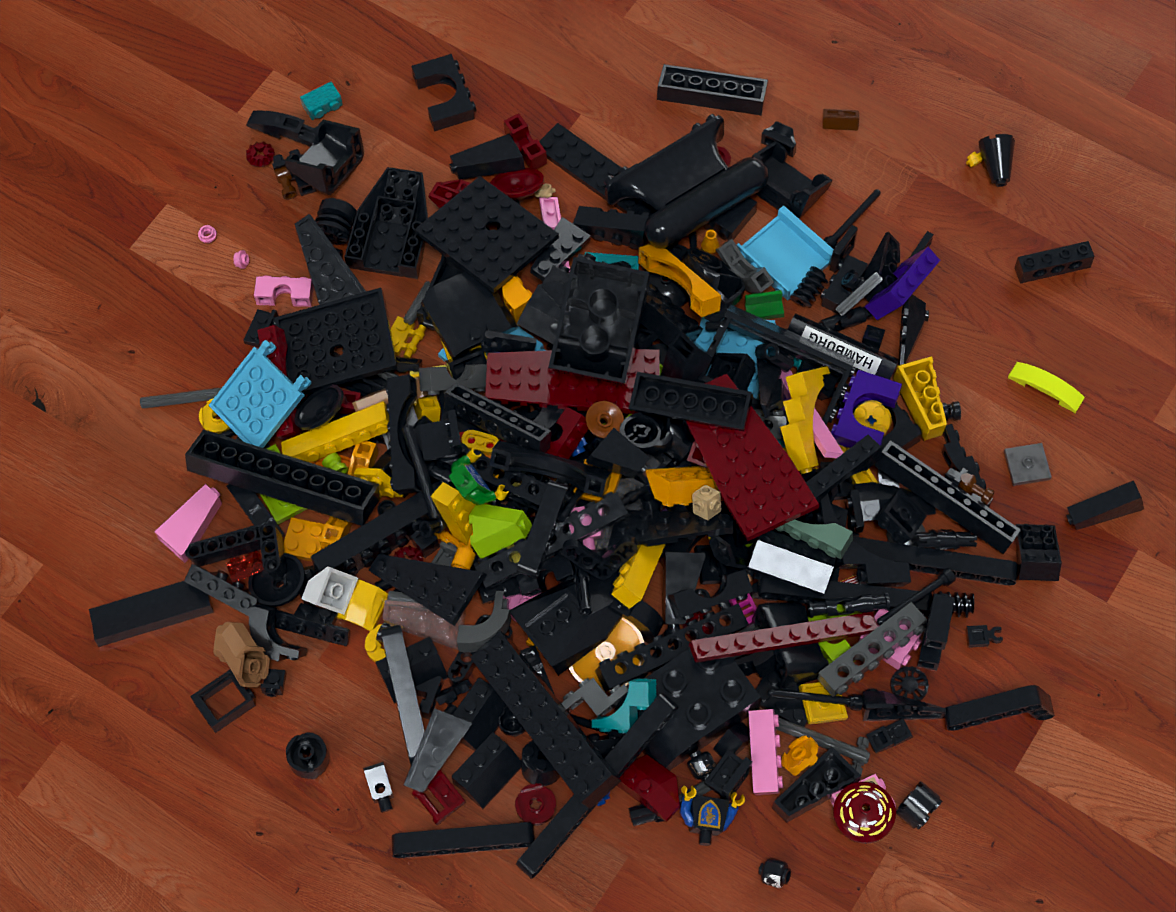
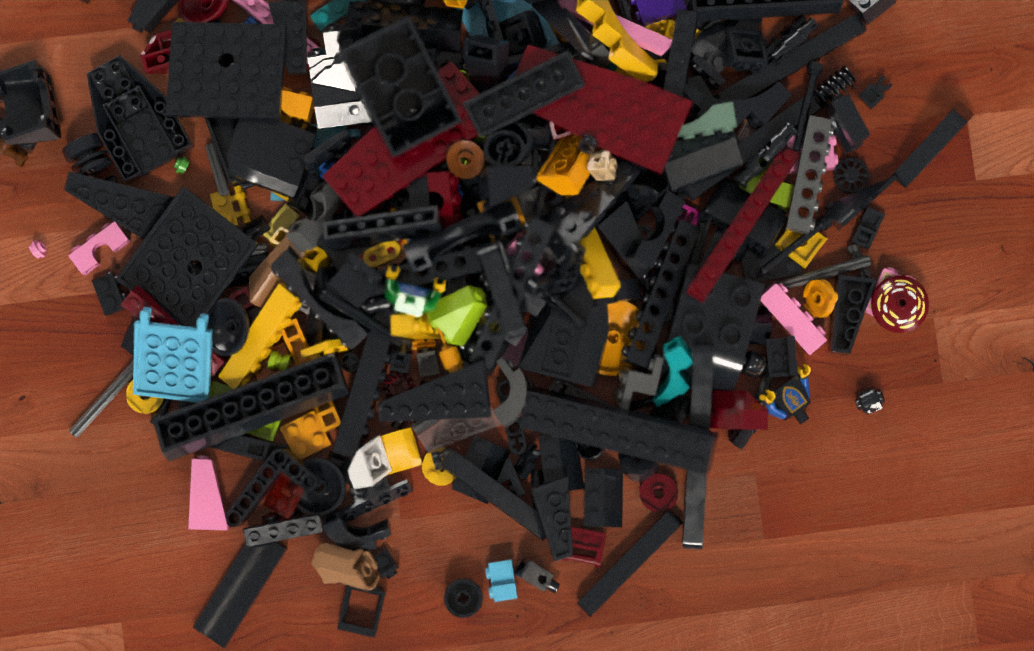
camera: 40 degrees left, 20 degrees up
black brick [896,781,943,830] -> none
none -> bright green plate [173,156,190,174]
none -> medium azure brick [485,560,518,602]
none -> black bush [578,134,598,154]

